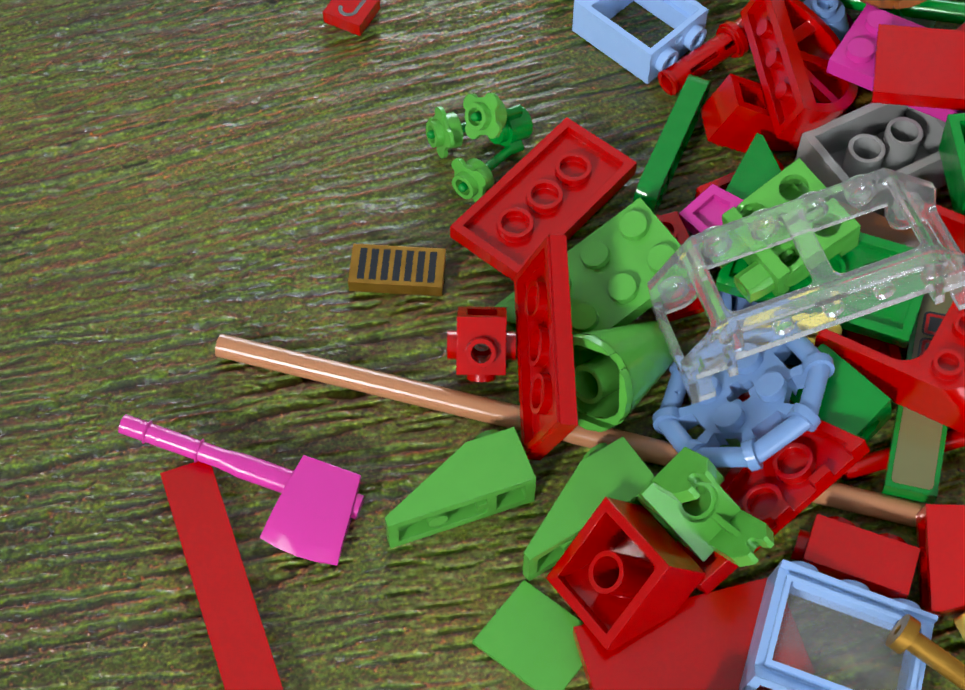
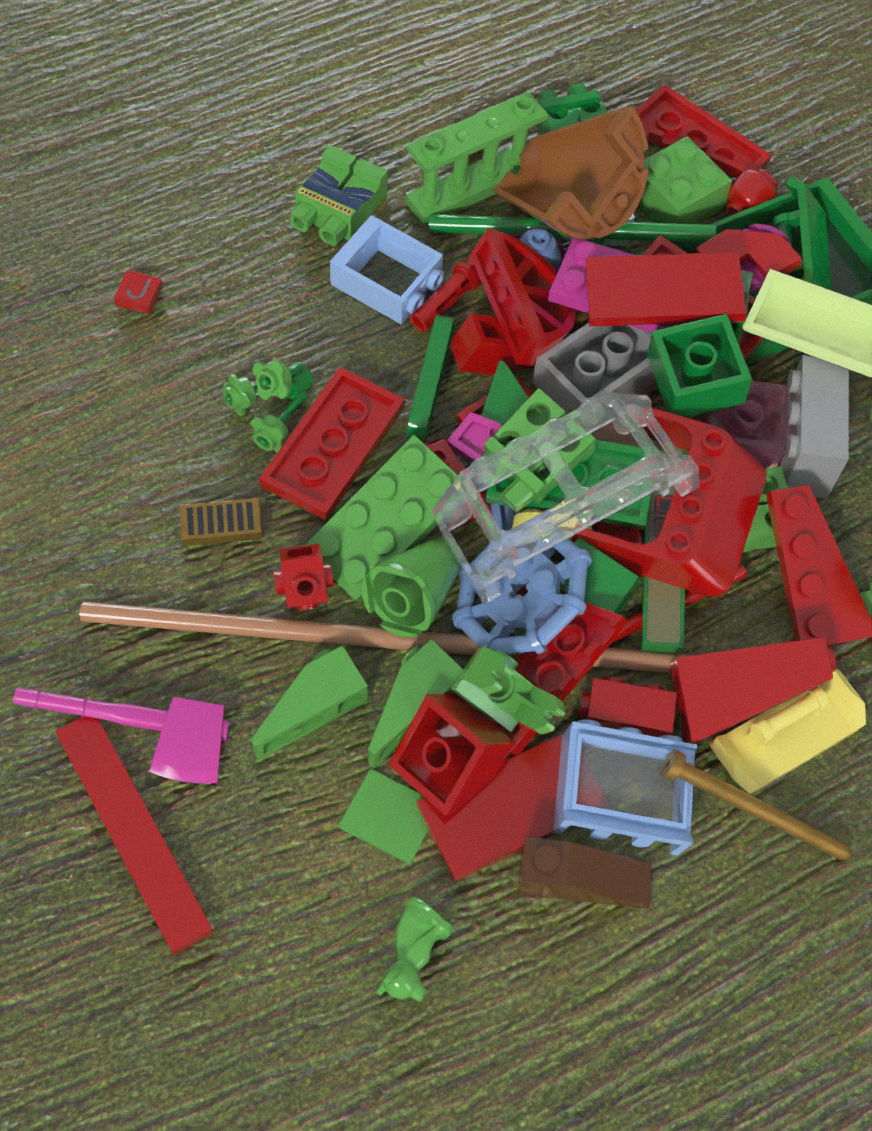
camera: 15 degrees left, 5 degrees up
red tile [514,233,578,460] -> none

